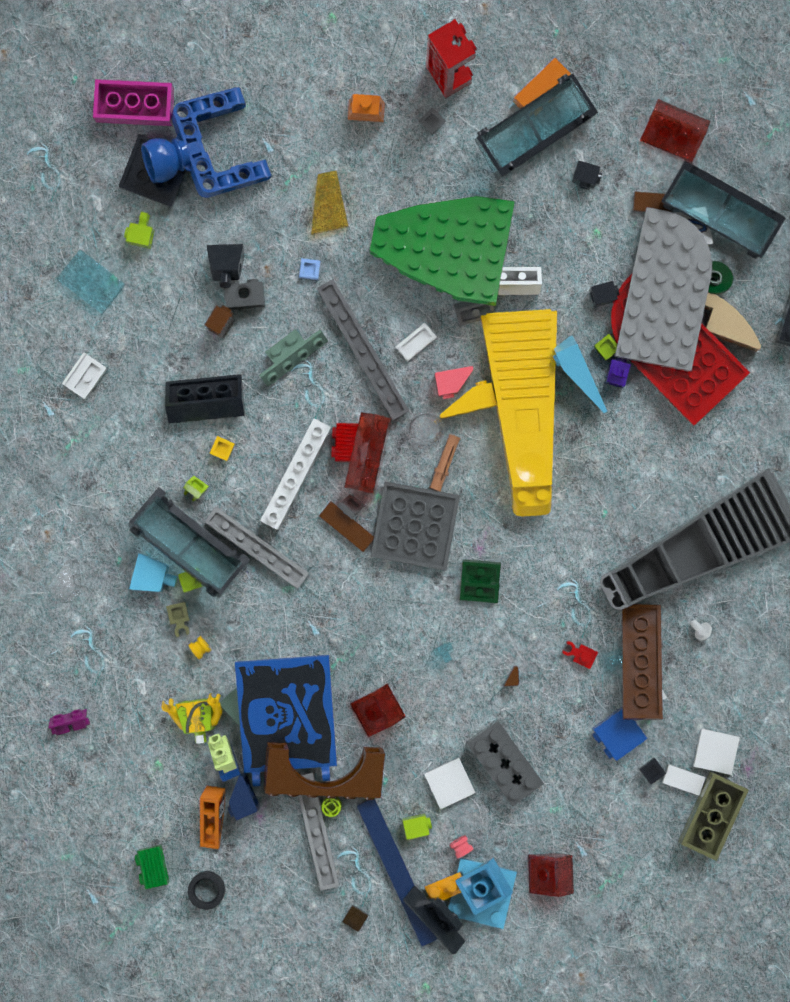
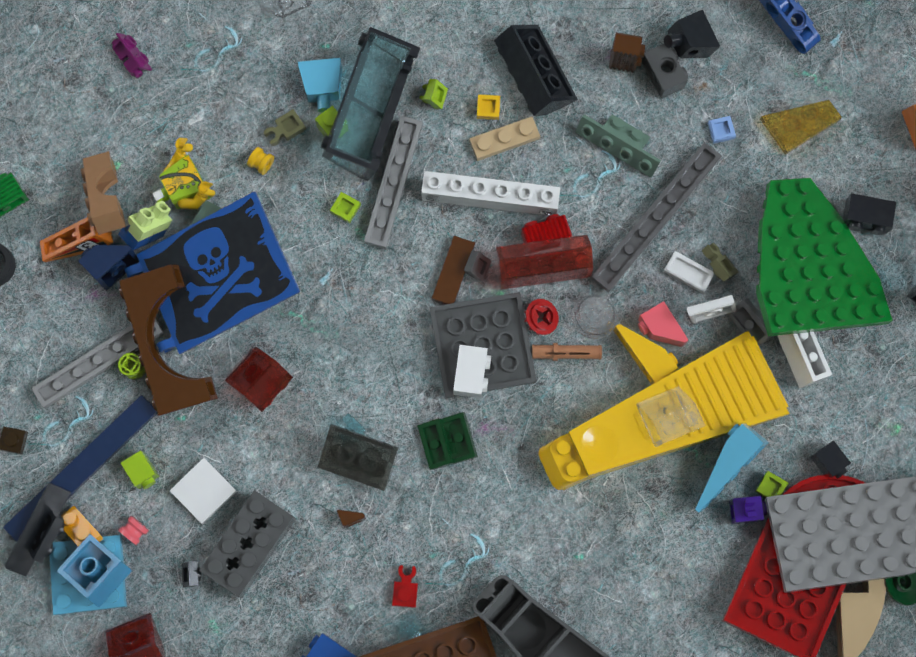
camera: 65 degrees right, 10 degrees down
none -> medium nougat arch [81,151,126,235]
none -> black plate [182,561,201,588]
none -> clear smoke slope [317,424,399,491]
none -> lime plate [330,192,361,224]
none -> white brick [453,345,491,398]
none -> tan plate [469,116,540,161]
none -> red gear [524,299,559,335]
none -> clear slope [636,386,705,448]
none -> white tile [687,295,737,323]
none -> olive plate [702,243,739,282]
none -> black brick [843,193,896,235]

